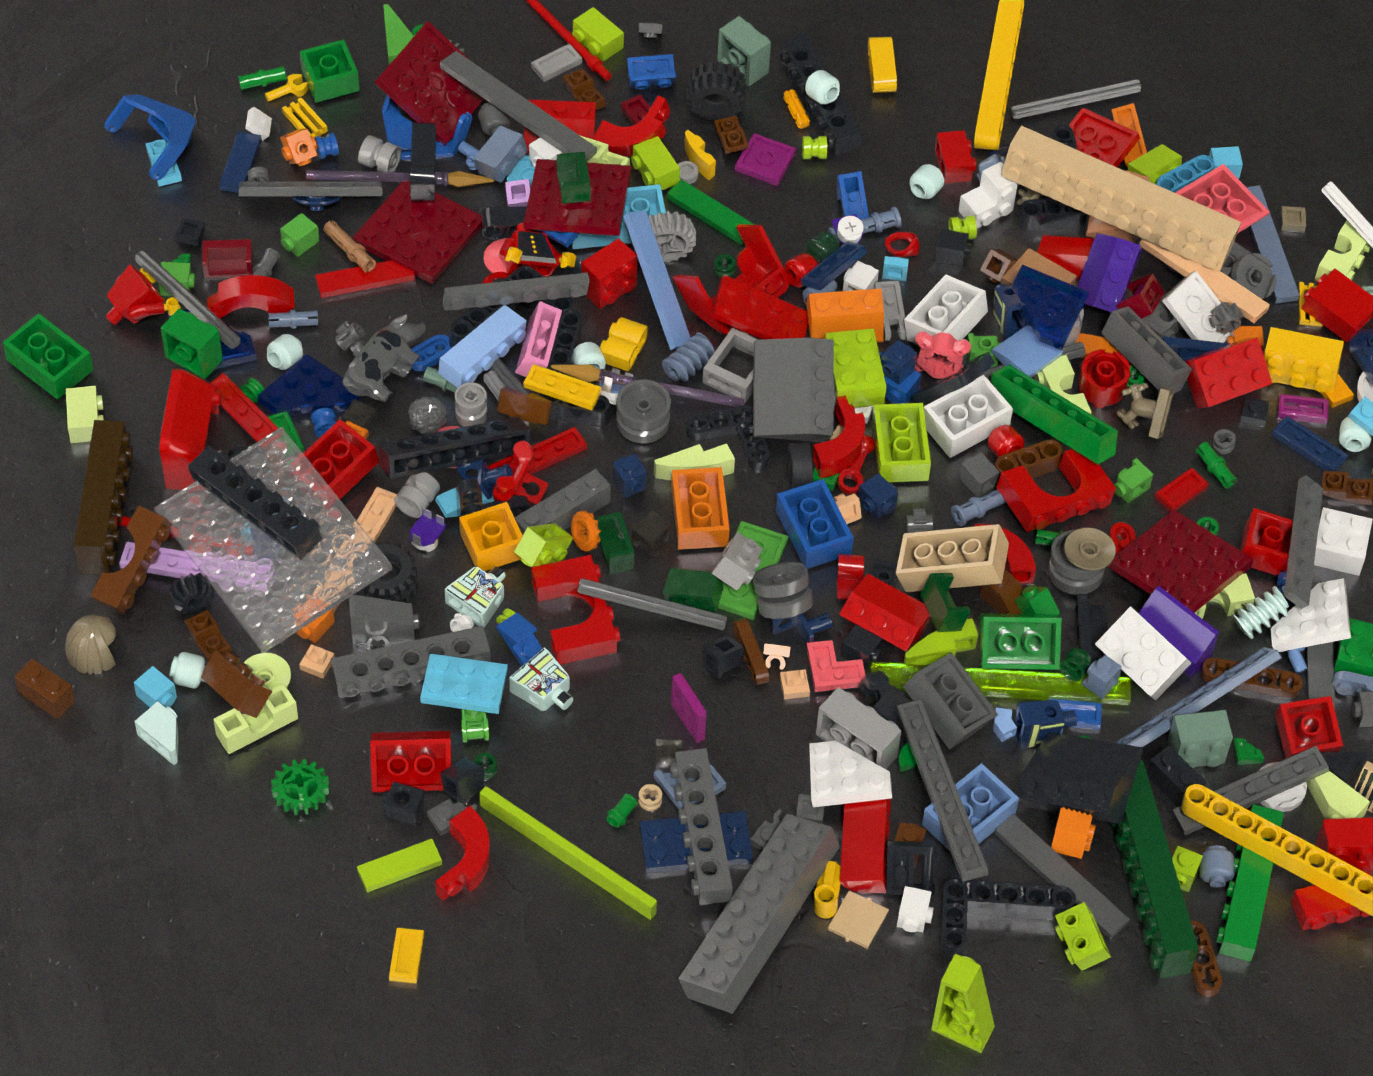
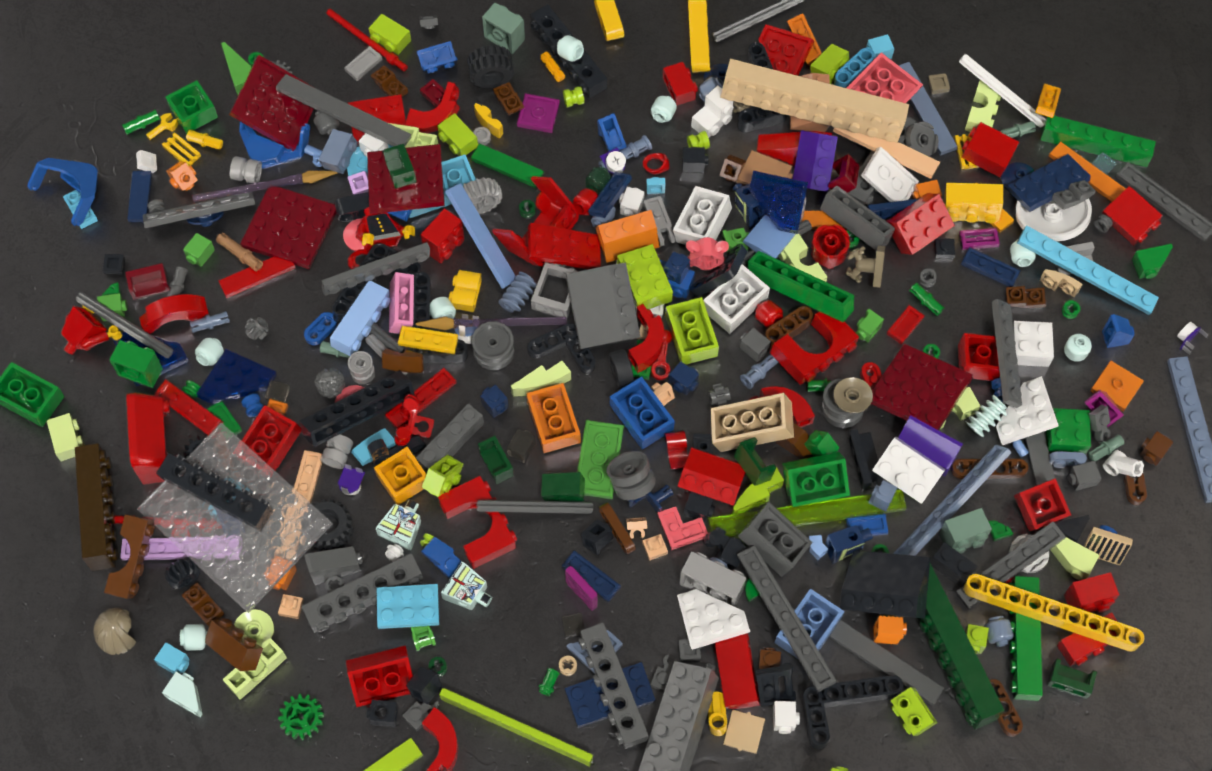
camera: 10 degrees left, 10 degrees up
reddish brown brick [14,659,75,720] -> none
blue wheel [314,132,339,160] -> none
dark grey animal [342,314,426,402] -> none
black beam [410,123,436,201] -> none
dark blue bracket [457,459,513,499] -> none
orange gear [571,510,601,551] -> none
light grey brick [712,532,763,590] -> none
dark green wheel [1060,648,1092,681] -> none
dark grey gear [1211,302,1244,332] -> none
none -> yellow axle [186,130,223,149]
none -> dark blue tile [562,551,621,603]
none -> dark green panel [1047,658,1097,699]

